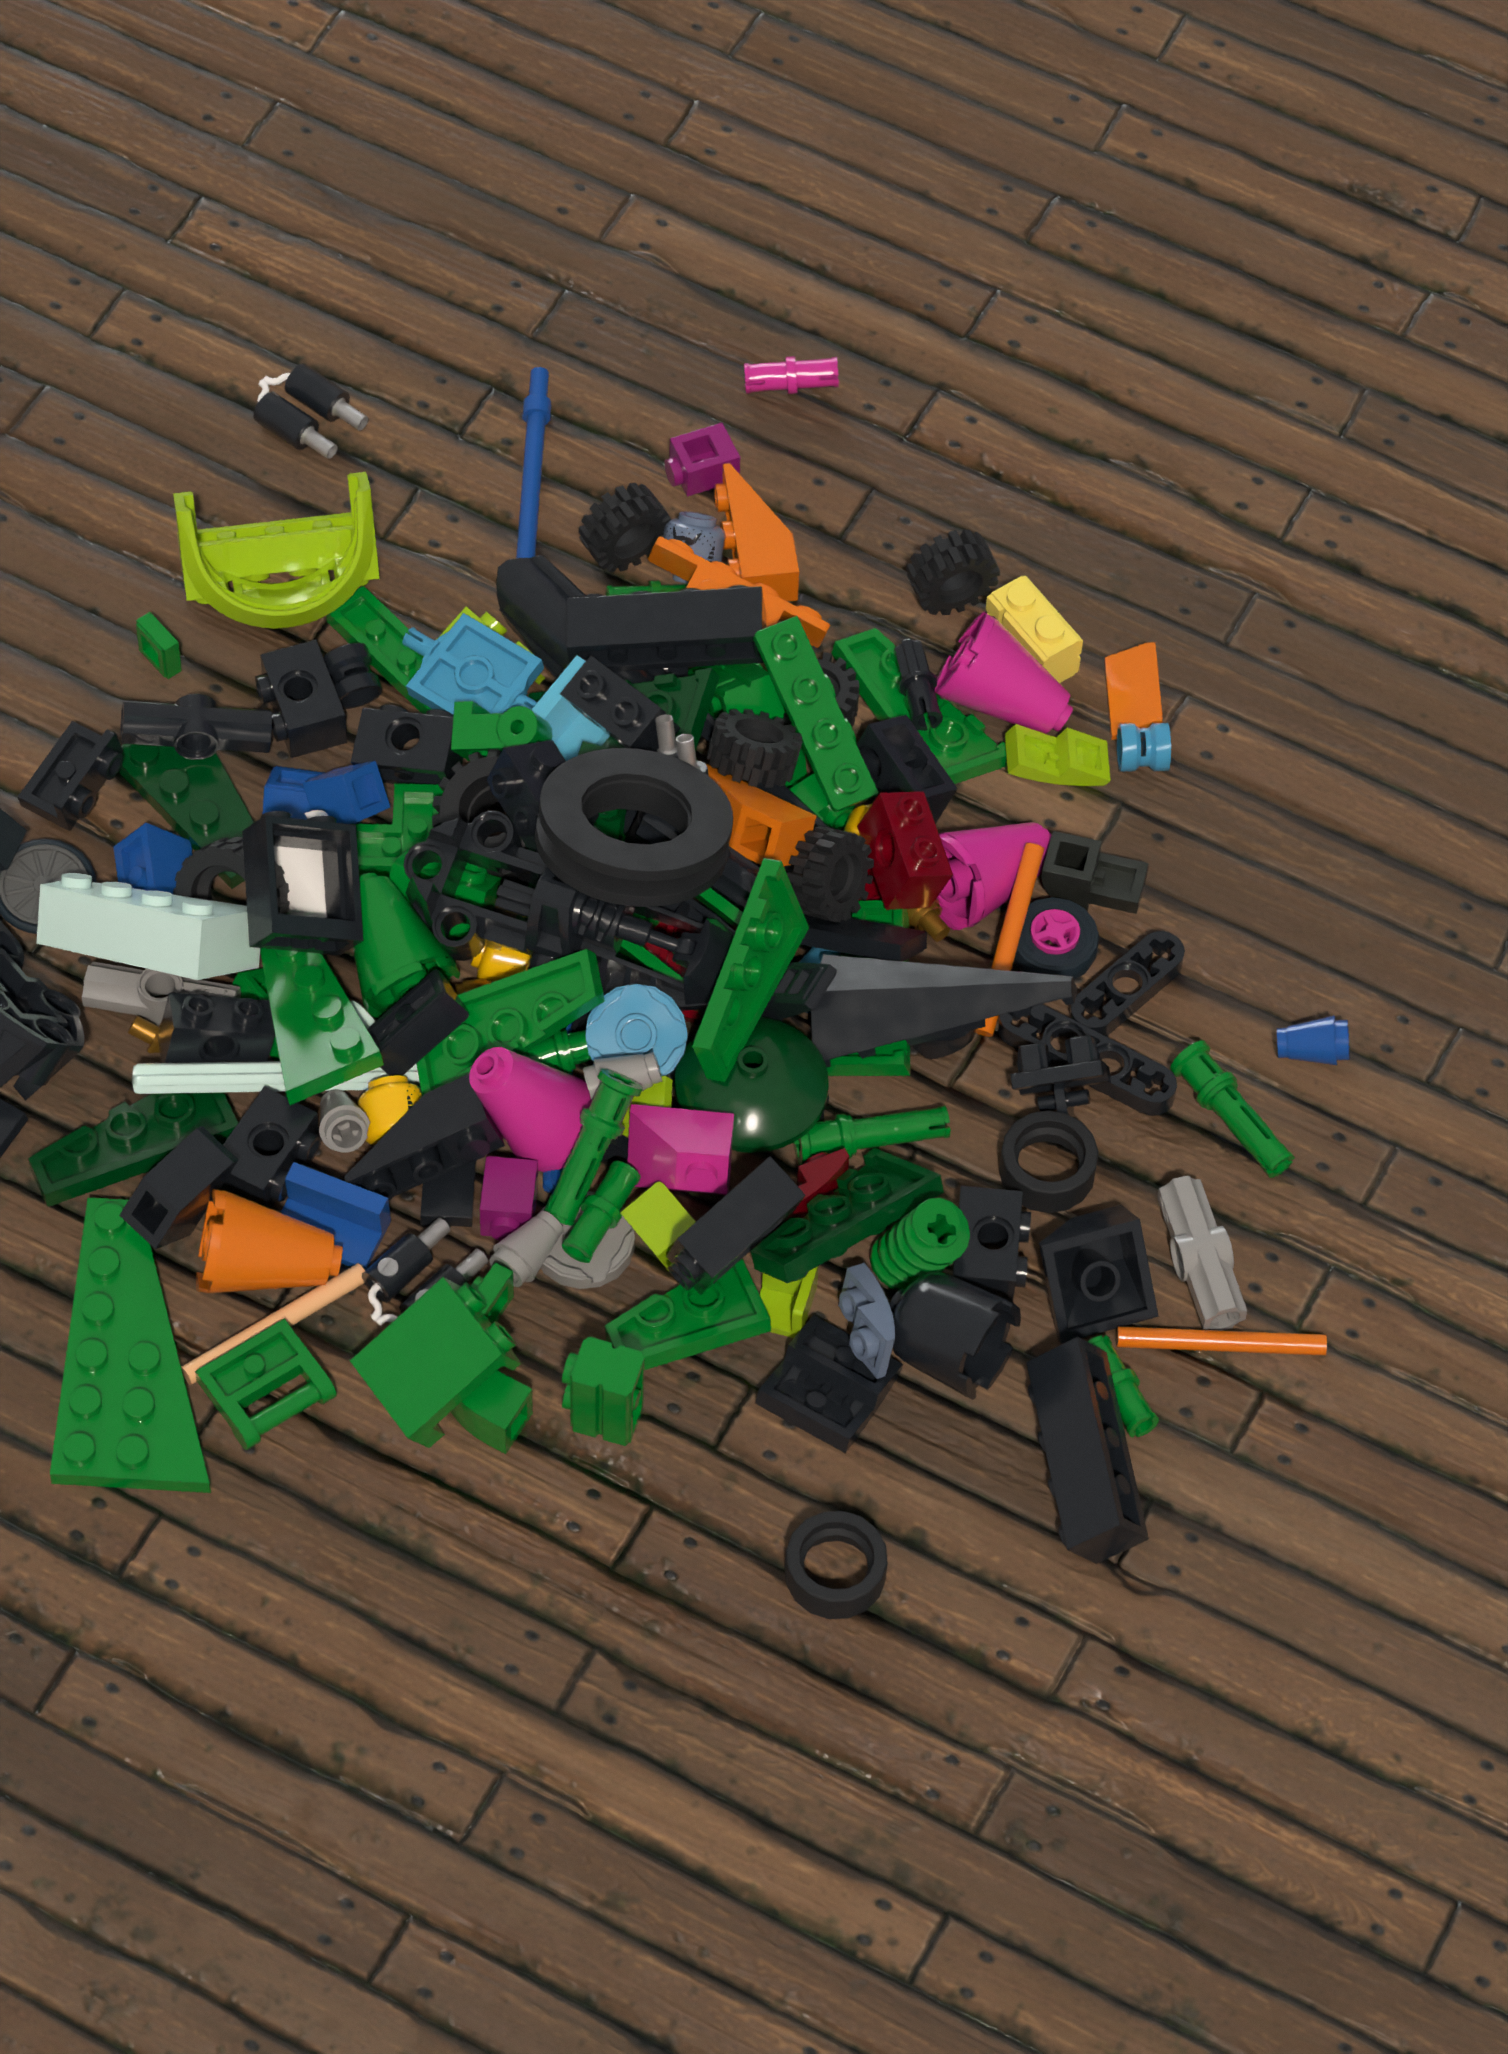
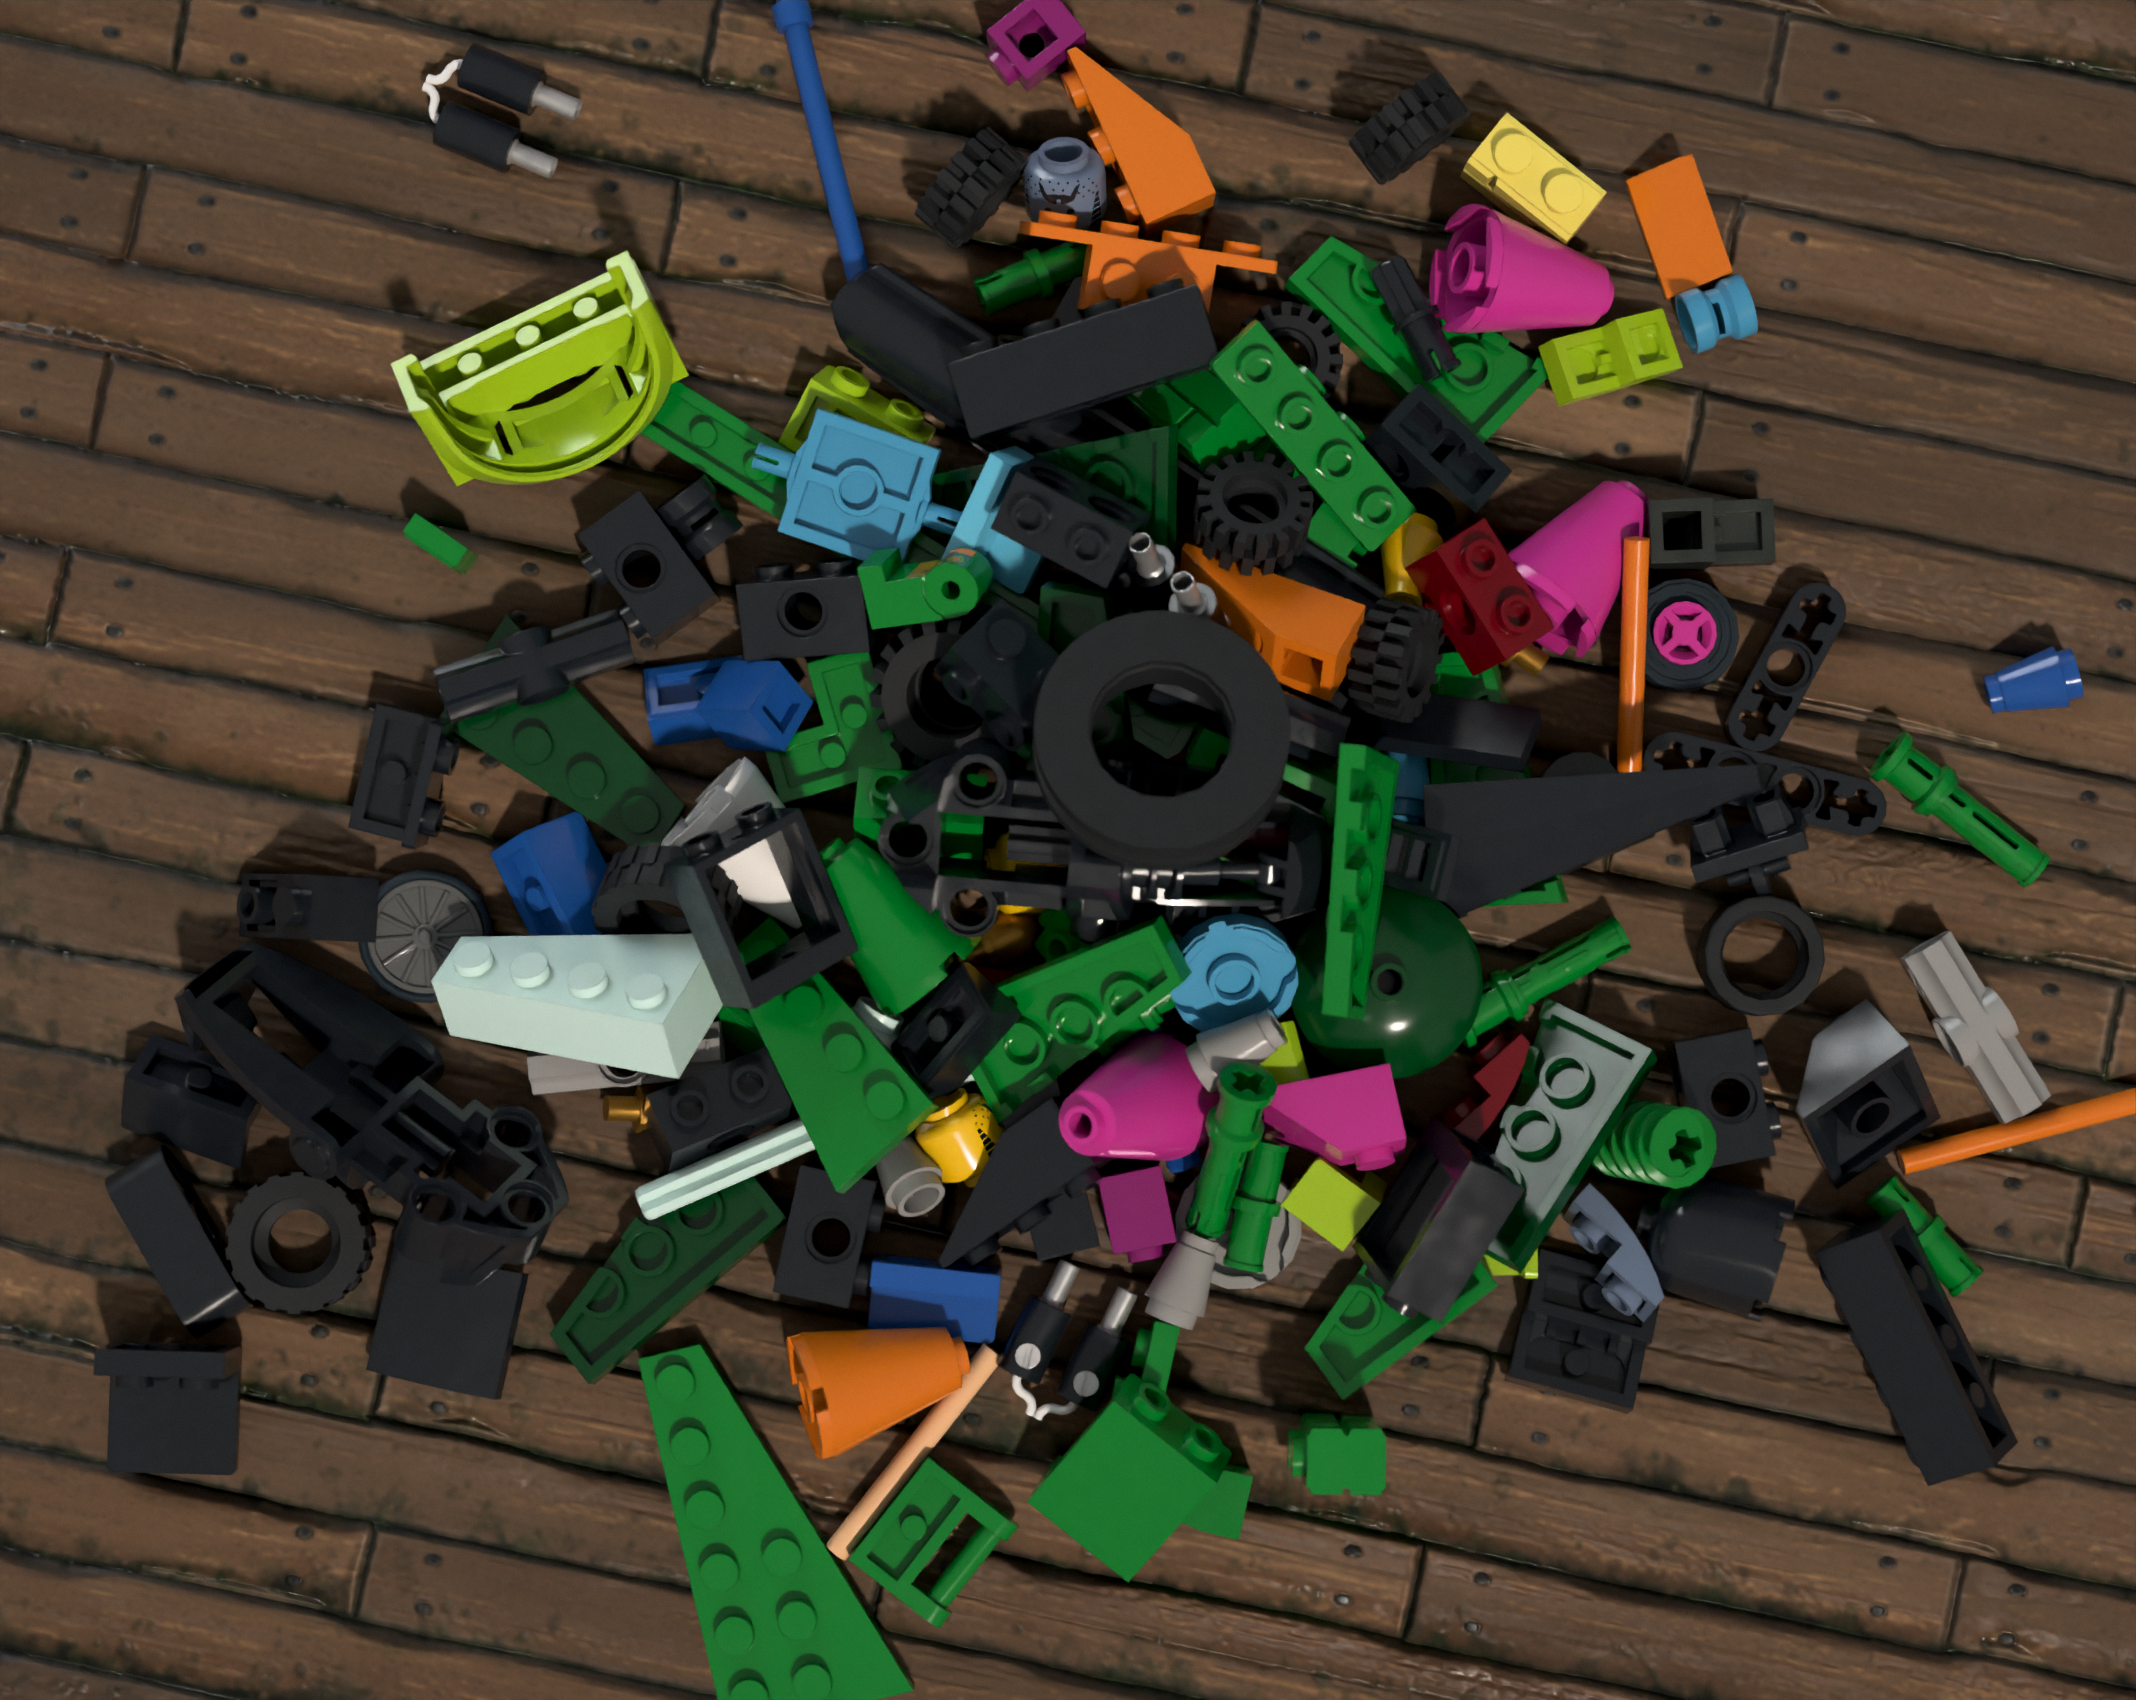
camera: 15 degrees left, 30 degrees up
black slope [119,1126,239,1250] -> none
black tyre [785,1511,888,1619] -> none

